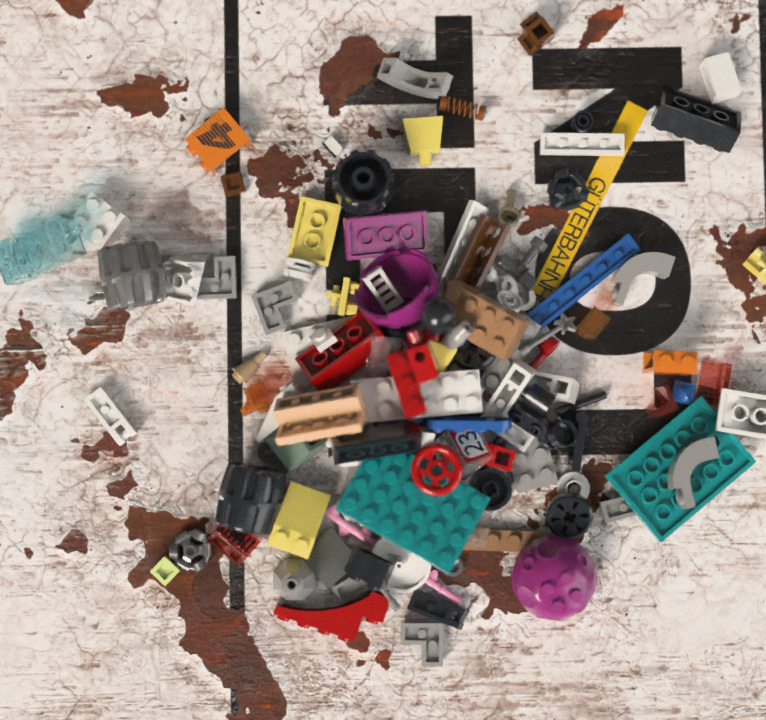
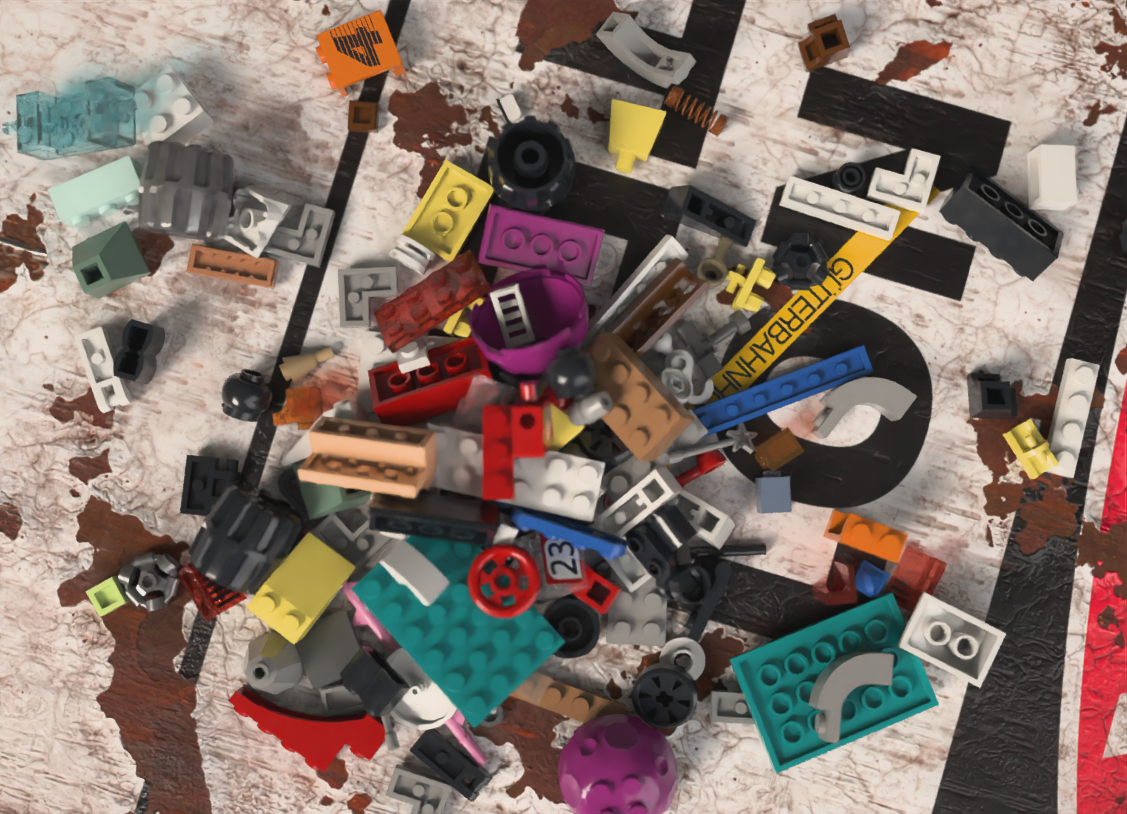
camera: 20 degrees right, 0 degrees up
none -> light aqua brick [48,155,143,228]
none -> sand green slope [72,221,151,299]
none -> black brick [113,319,165,384]
none -> black plate [180,455,241,516]
none -> nougat plate [186,243,280,289]
none -> black piece [221,369,273,422]
none -> light grey plate [311,513,392,575]
none -> clear red plate [374,249,492,354]
none -> white slope [380,539,450,605]
none -> black slope [661,185,757,247]
none -> light yellow hips [725,257,776,313]
none -> sand blue brick [755,471,792,514]
none -> white plate [866,148,941,213]
none -> black brick [967,373,1018,419]

